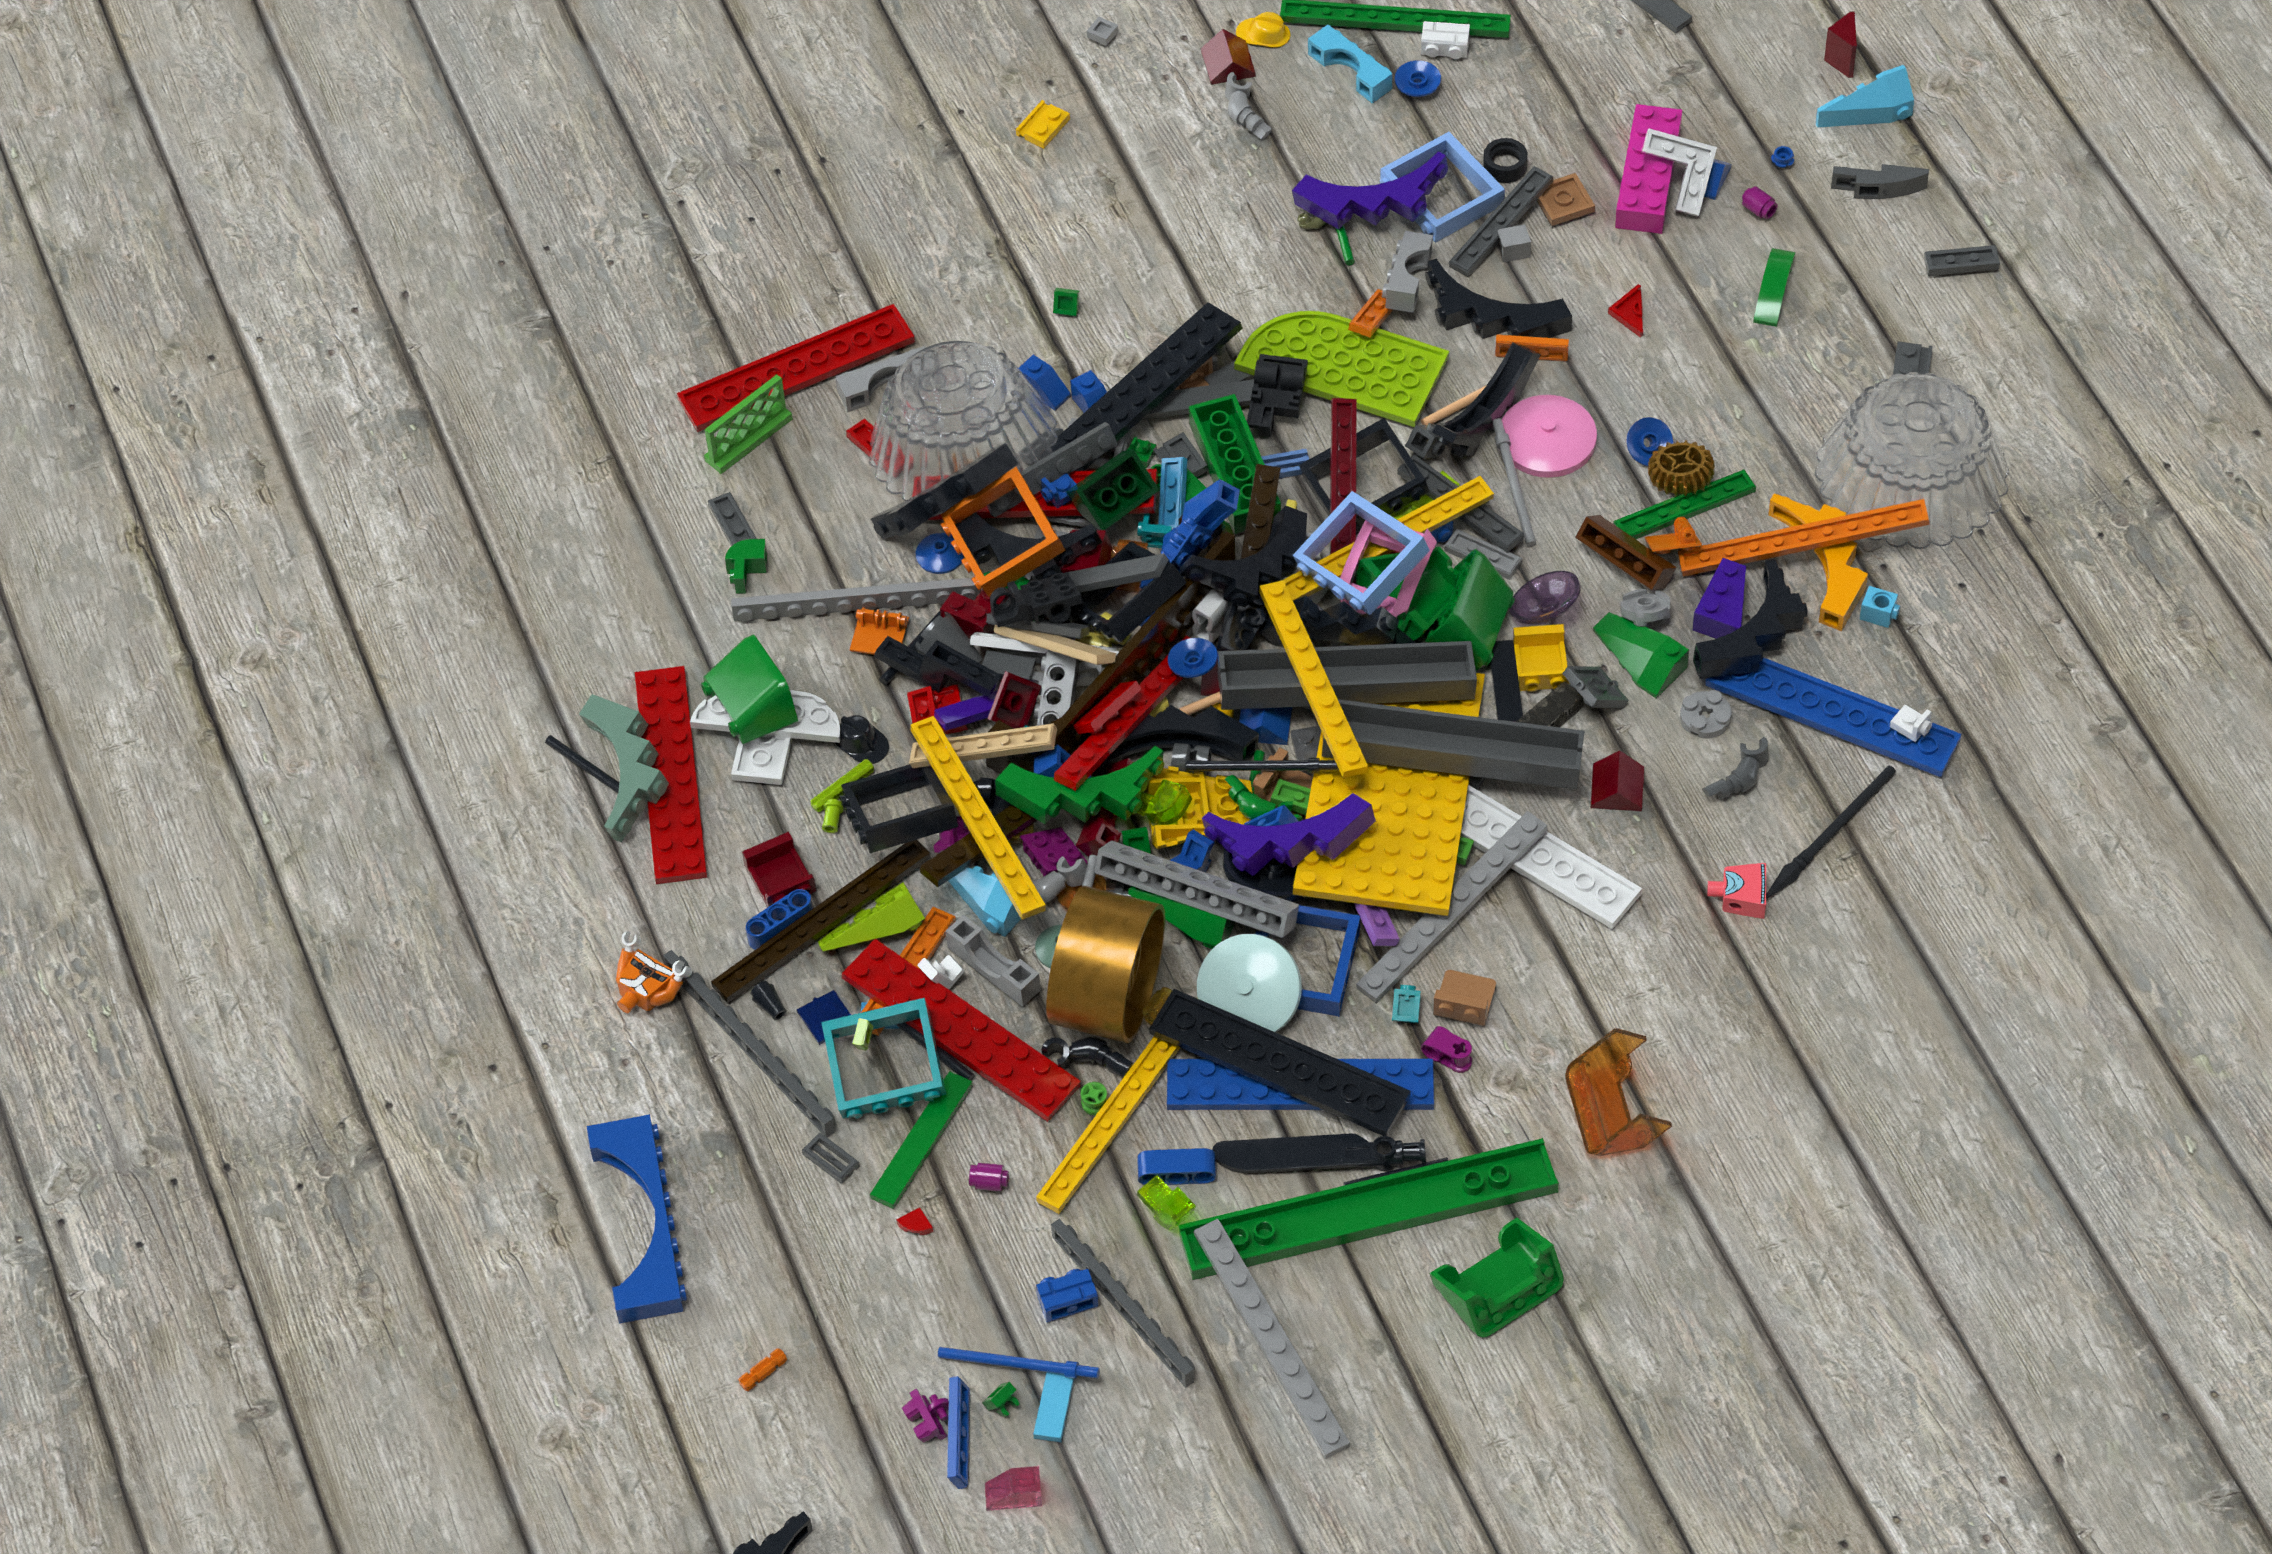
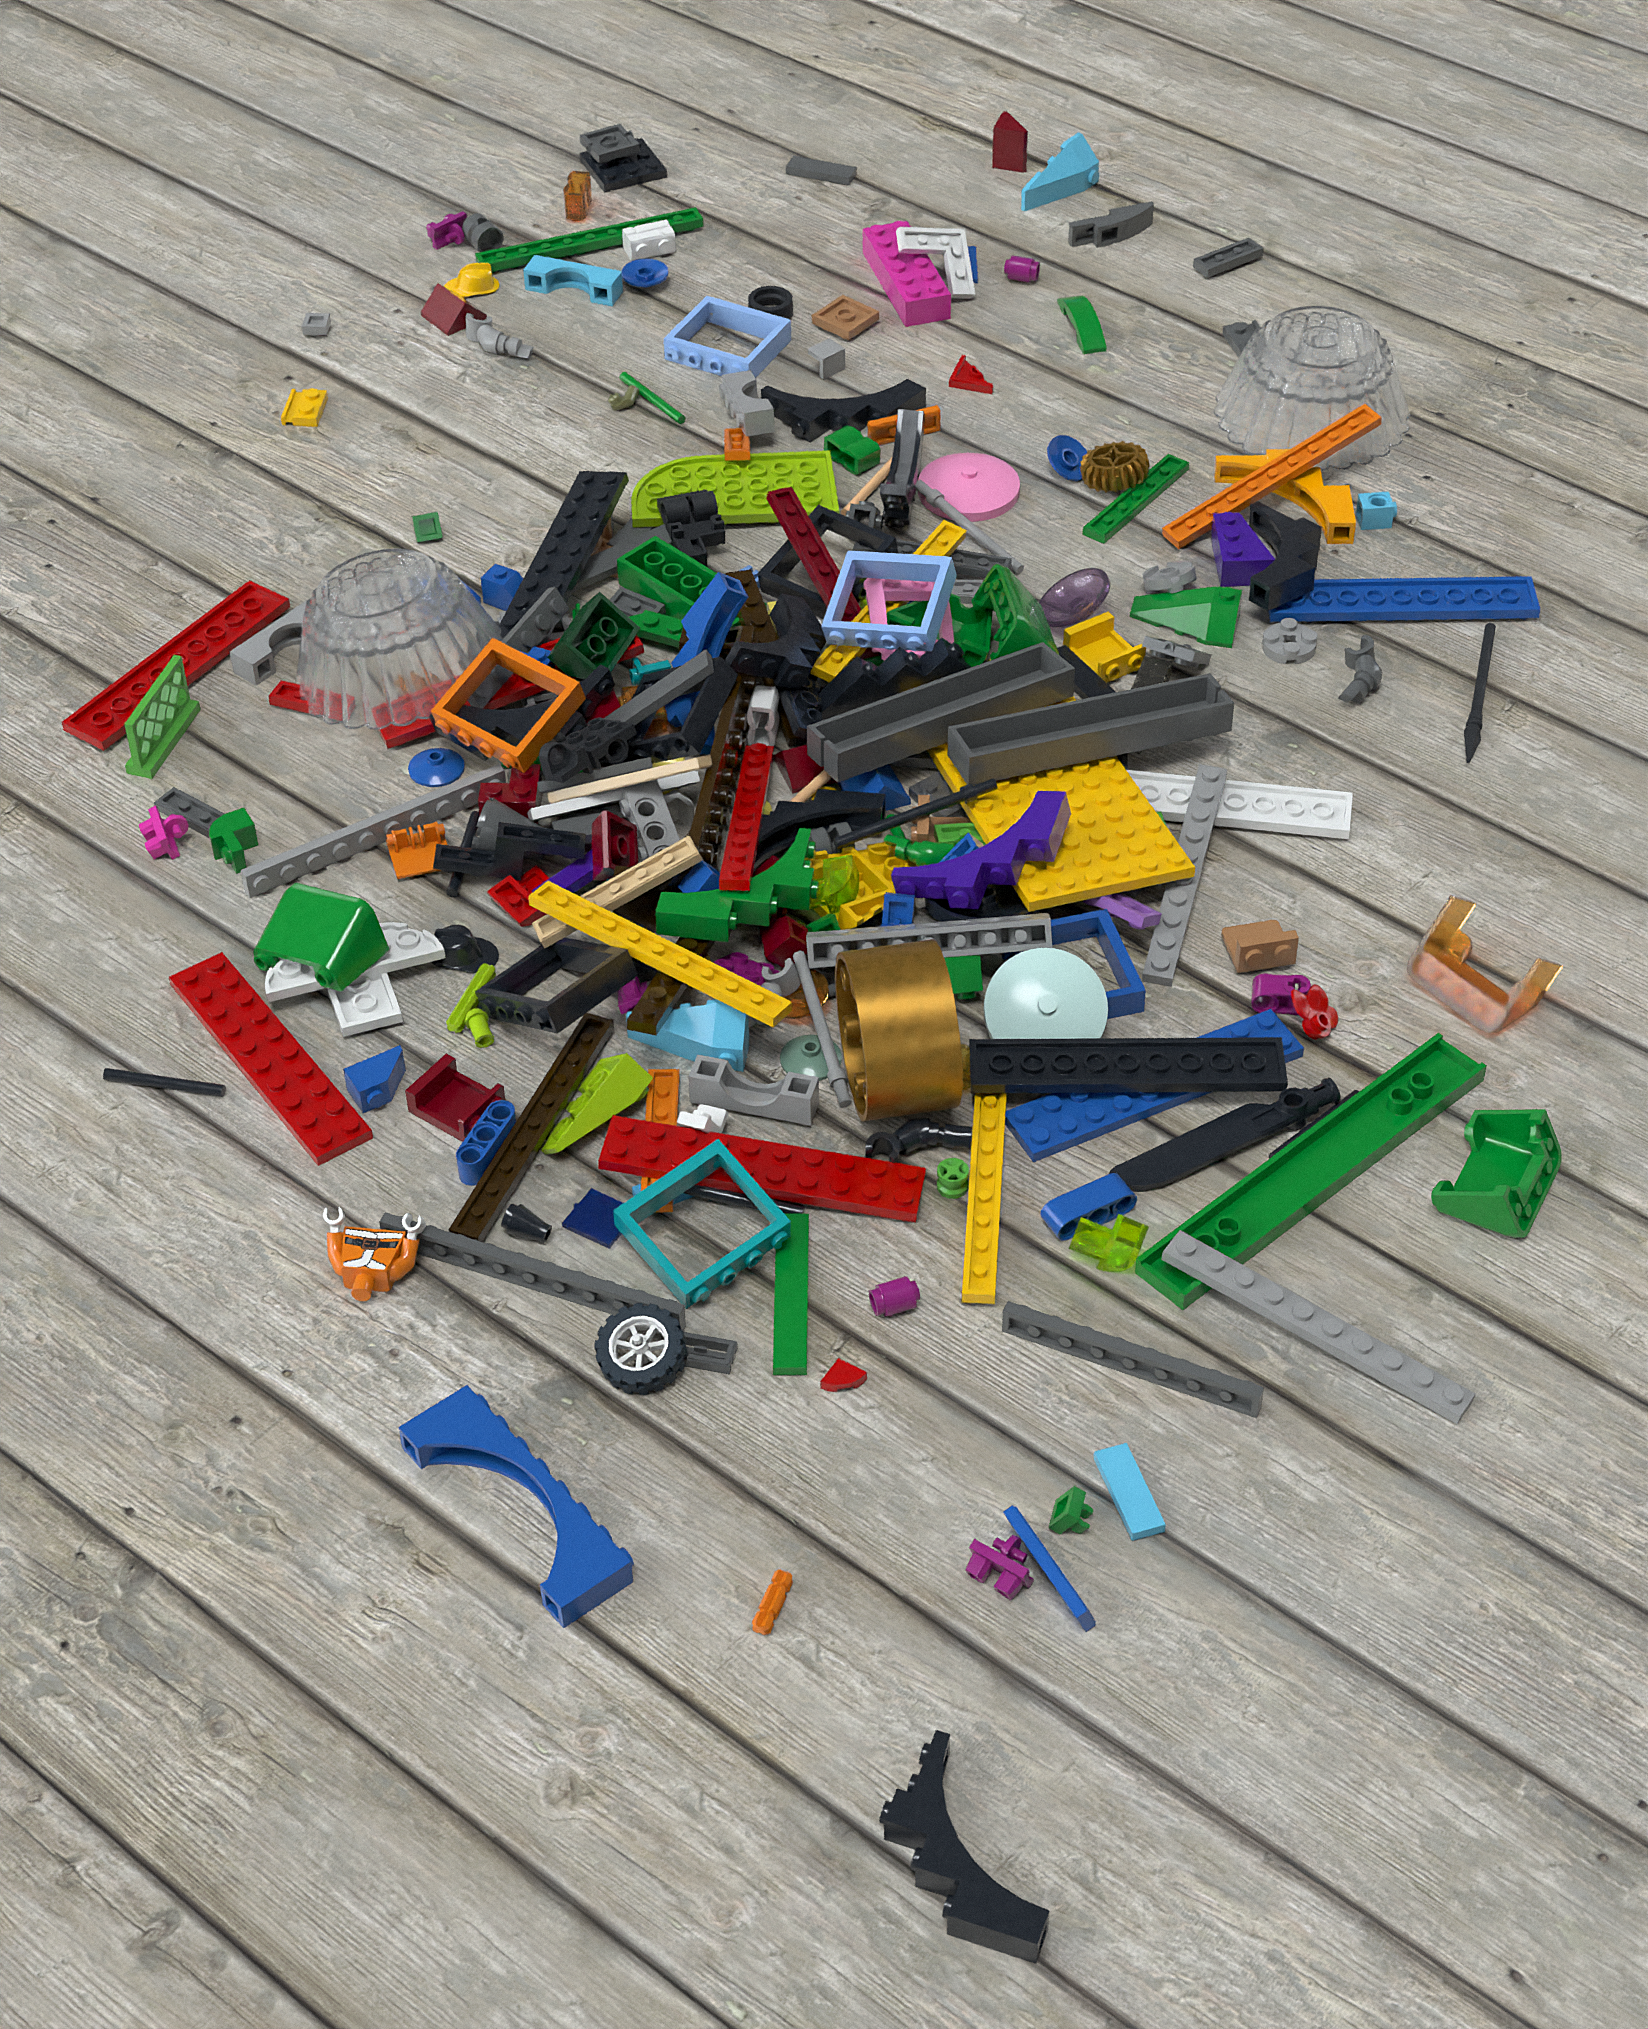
camera: 30 degrees left, 10 degrees down
sand green arch [579,694,669,842] -> none
lime tile [852,1018,873,1051] -> none
black arch [871,443,1018,540] -> none
blue bar [938,1347,1100,1379] -> none
clear pink slope [985,1466,1042,1511] -> none
blue brick [1036,1269,1099,1322] -> none
red plate [1074,681,1141,734] -> none
dark azure tile [1158,457,1187,530] -> none
blue hinge [1160,517,1214,570] -> none
blue dish [1168,638,1218,678] -> none
yellow plate [1259,580,1368,779] -> none
dark purple arch [1292,151,1448,229] -> none
teal bracket [1392,985,1421,1023] -> none
dark grey tile [1449,166,1553,277] -> none
reddish brown brick [1575,515,1677,590] -> none
dark red slope [1590,750,1644,812] -> none
orange hinge [1645,517,1702,554] -> none
coral torso [1707,863,1766,919] -> none
blue plate [1771,146,1794,168] -> none
white bracket [1890,705,1932,742] -> none
none -> dark pink hips [138,805,189,859]
none -> blue slope [343,1045,406,1113]
none -> black wheel [594,1303,688,1395]
none -> green brick [824,426,881,475]
none -> red plate [1291,984,1338,1040]

